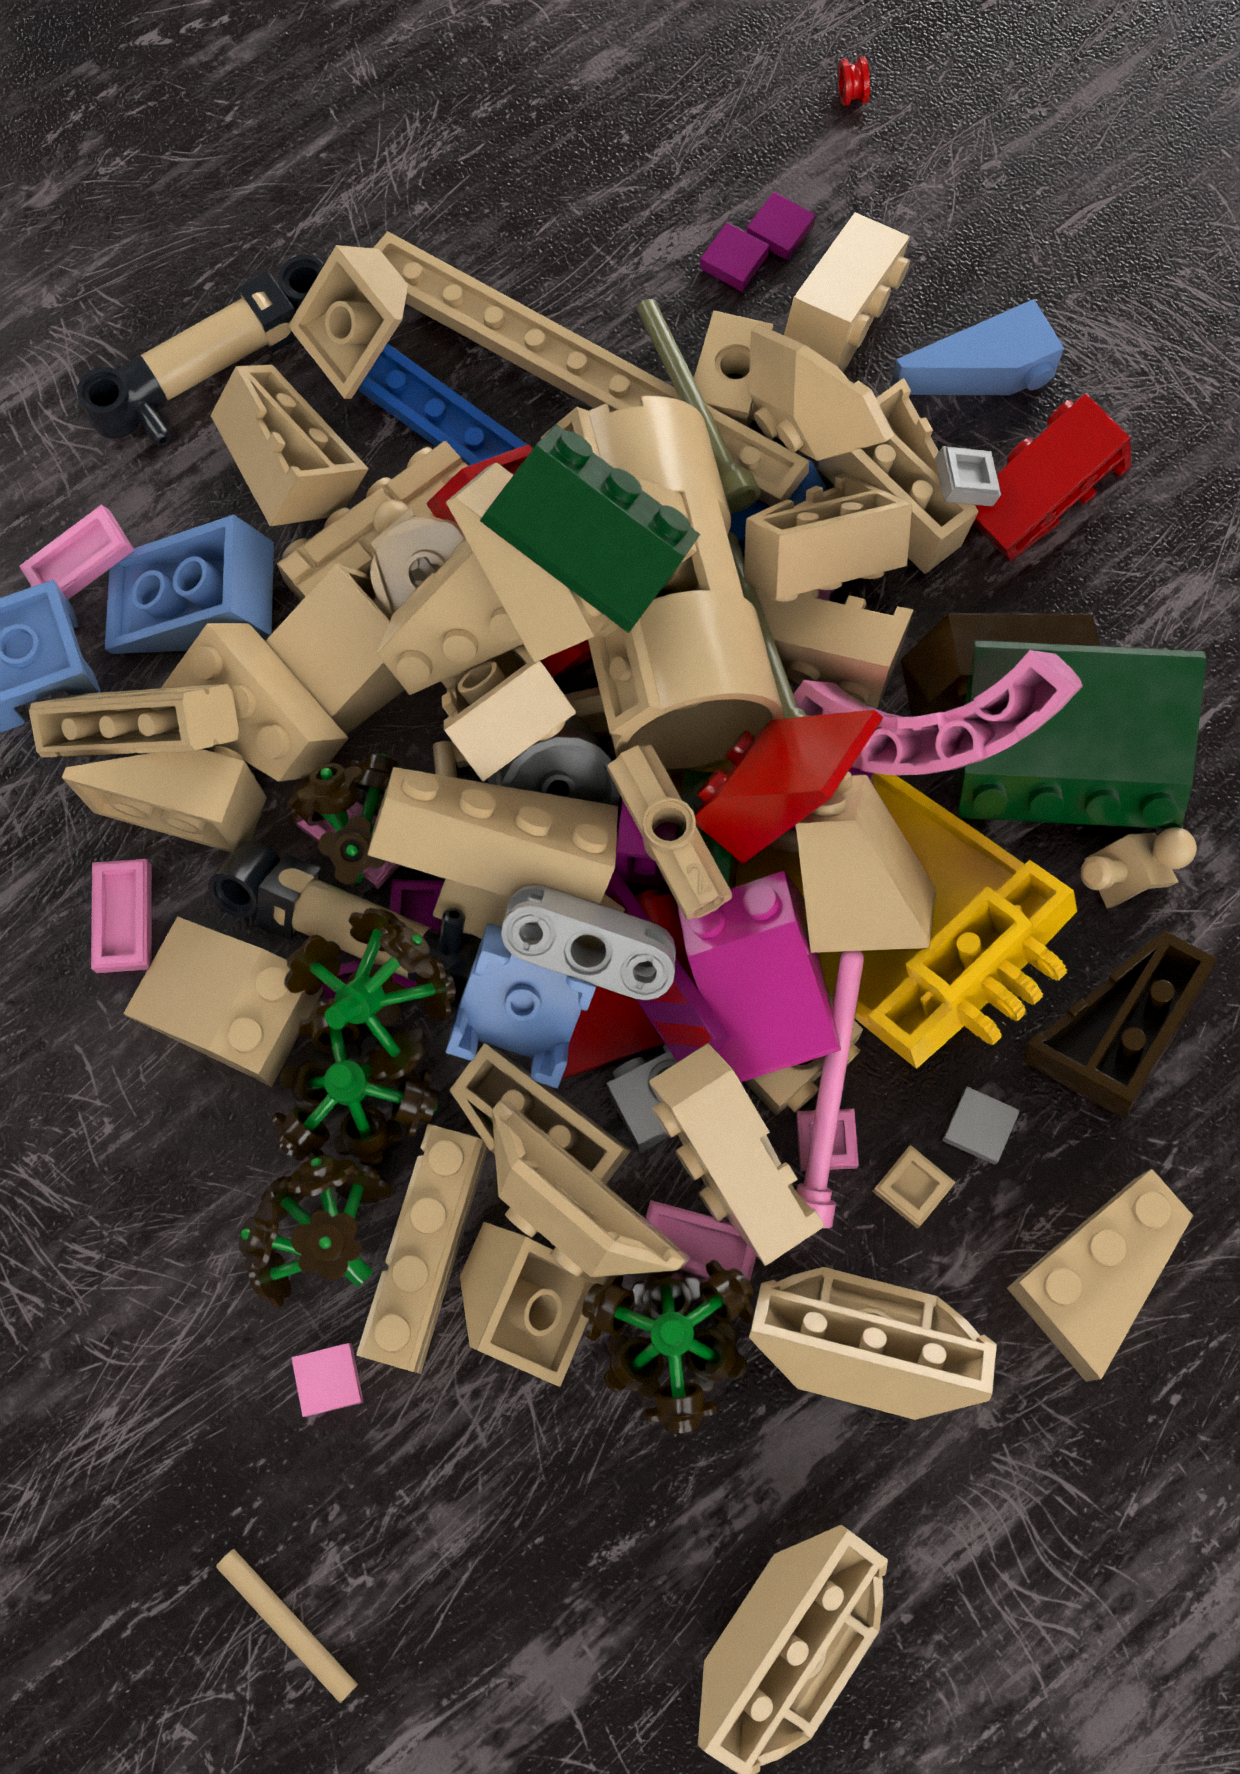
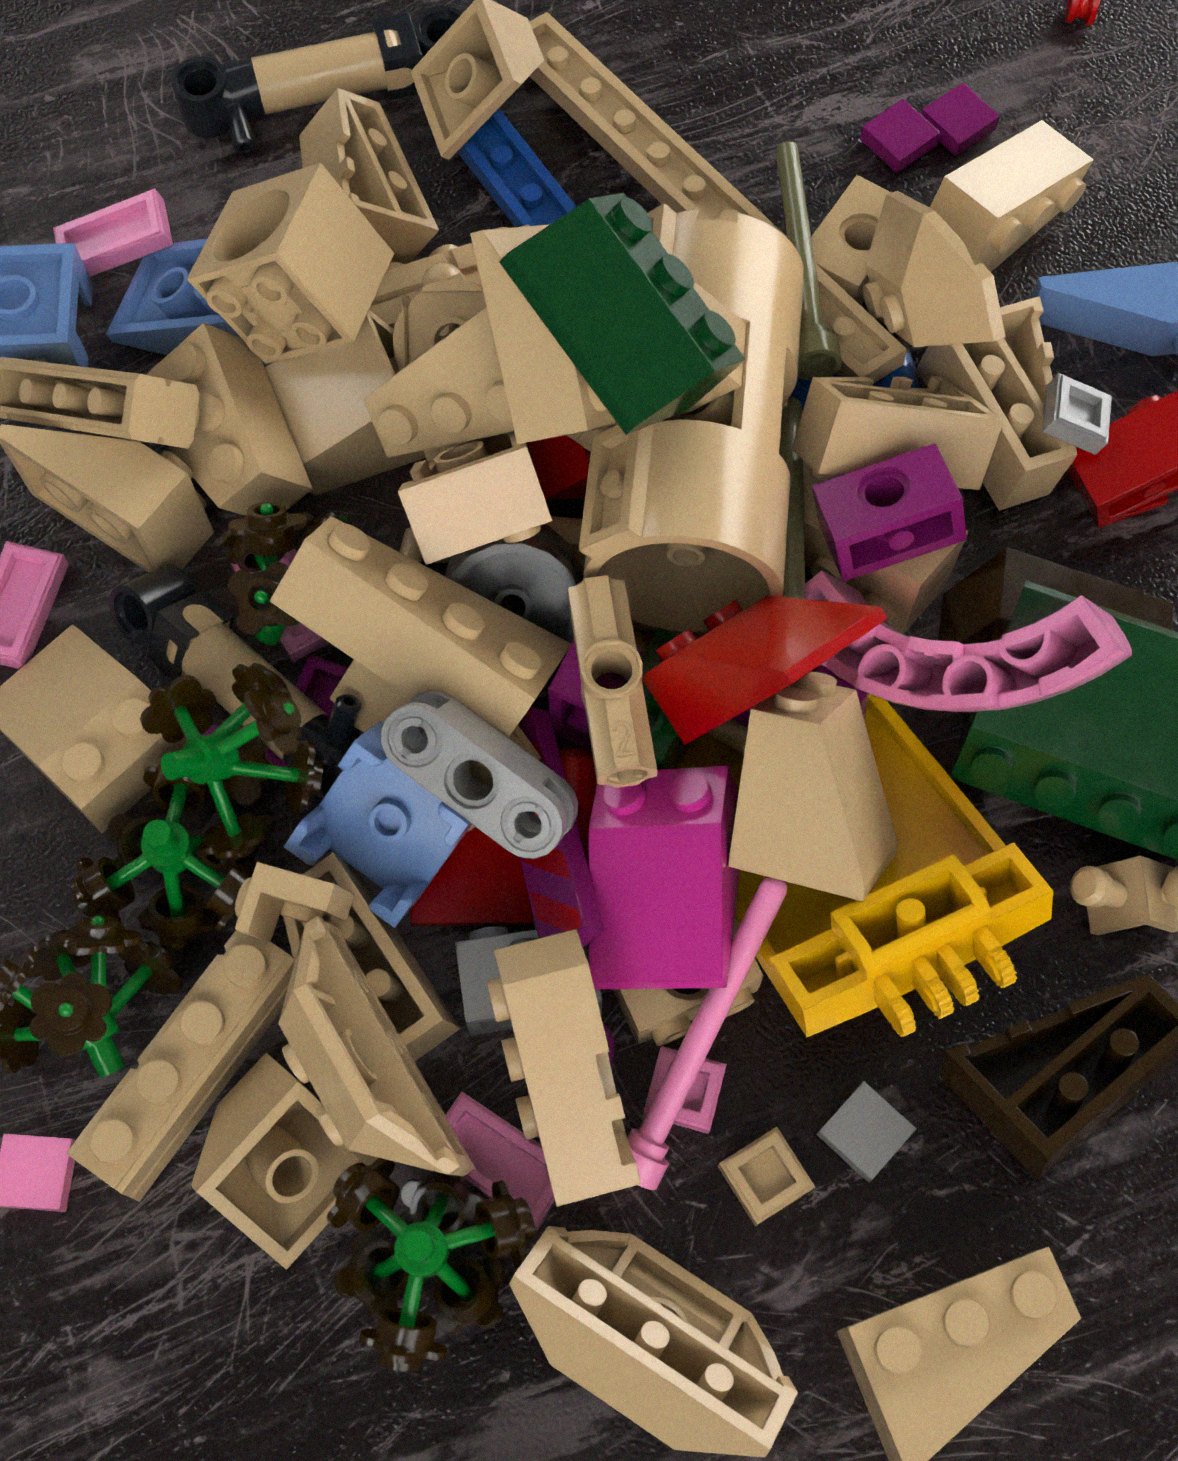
camera: 15 degrees right, 5 degrees down
none -> tan brick [187,162,395,364]
none -> tan bracket [235,862,354,942]
none -> magenta brick [811,443,967,582]

